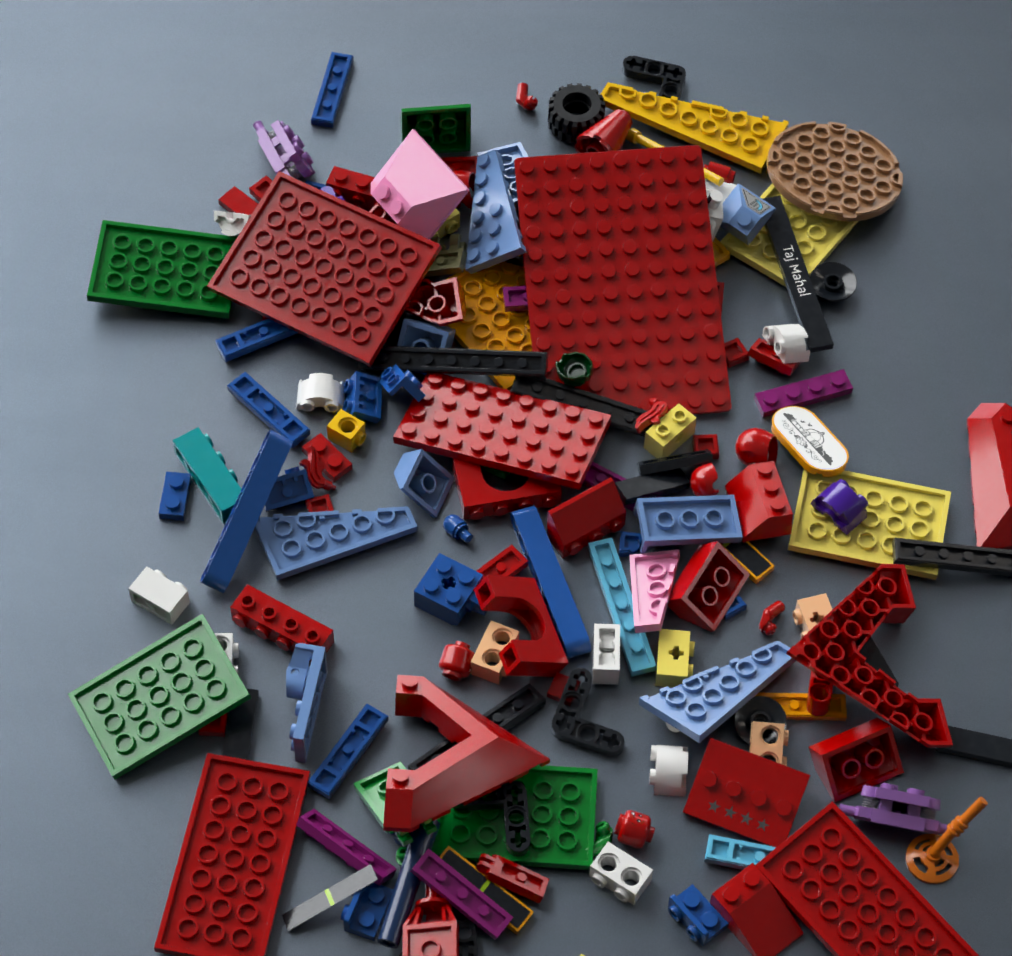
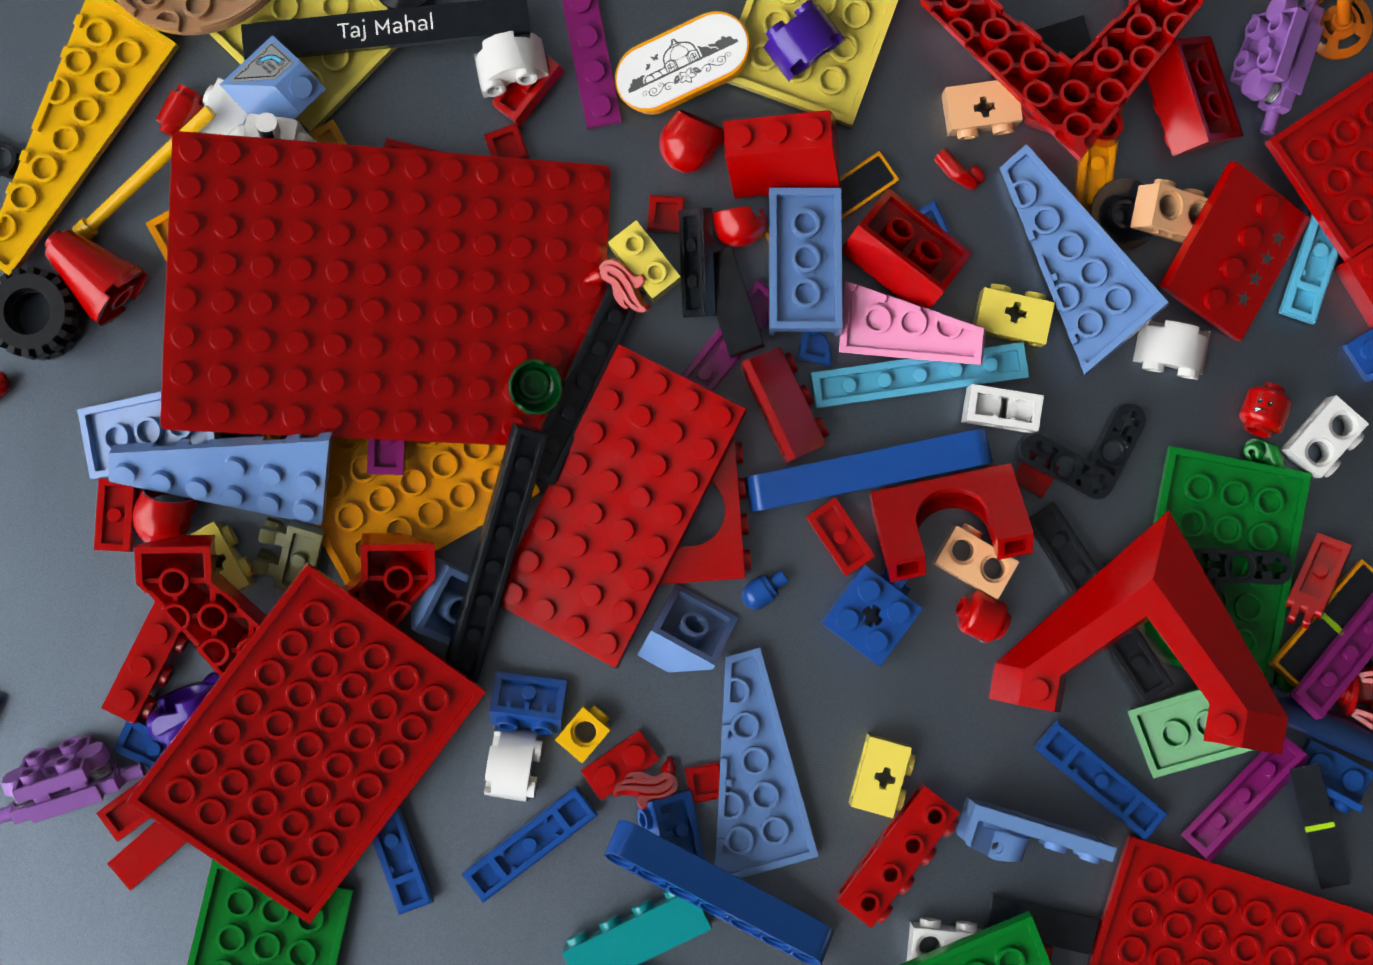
camera: 80 degrees left, 30 degrees up
white cylinder [214,211,251,237] -> none
bright pink slope [371,129,469,240] -> none
blue bracket [379,364,426,402] -> none
green slope [400,104,471,154] -> none
none -> light yellow brick [848,734,916,818]

